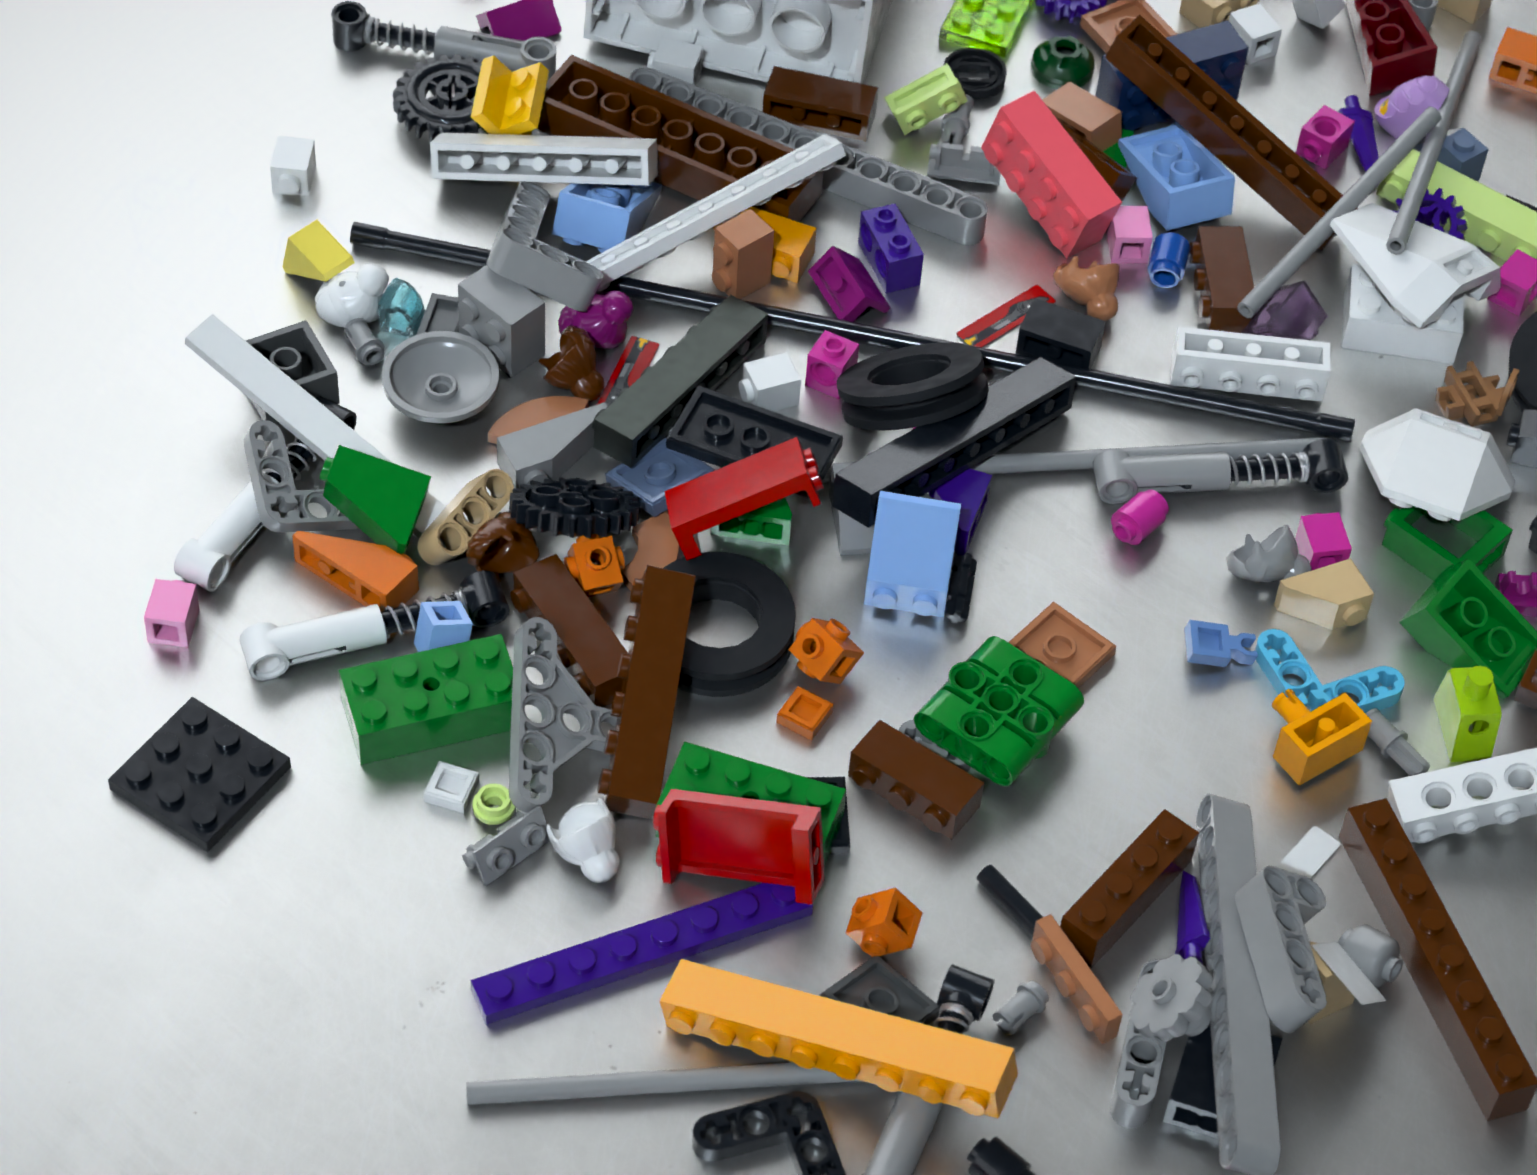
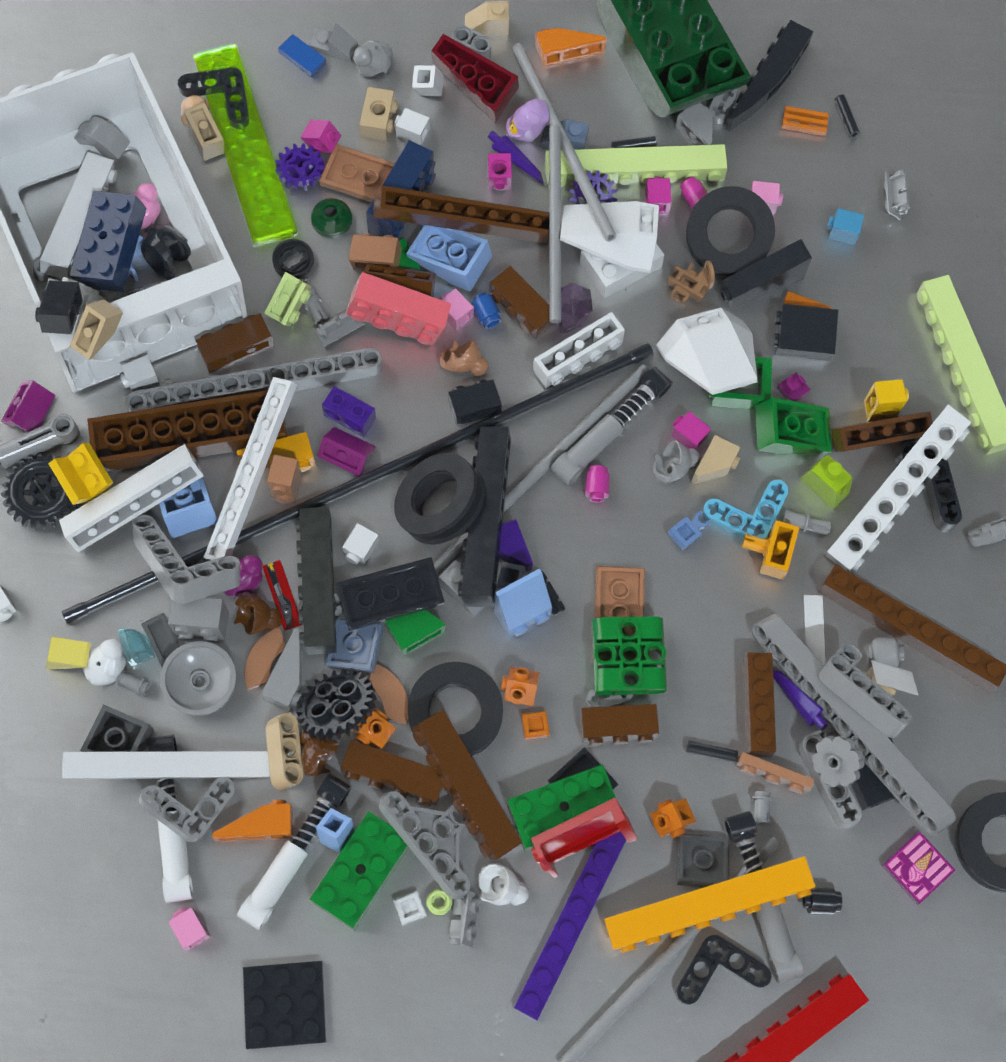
camera: 40 degrees left, 20 degrees up
green slope [319,445,431,554] -> none
red panel [664,437,824,561] -> none
dark pink brick [805,330,859,400] -> none
red sticker [956,285,1056,347] -> none

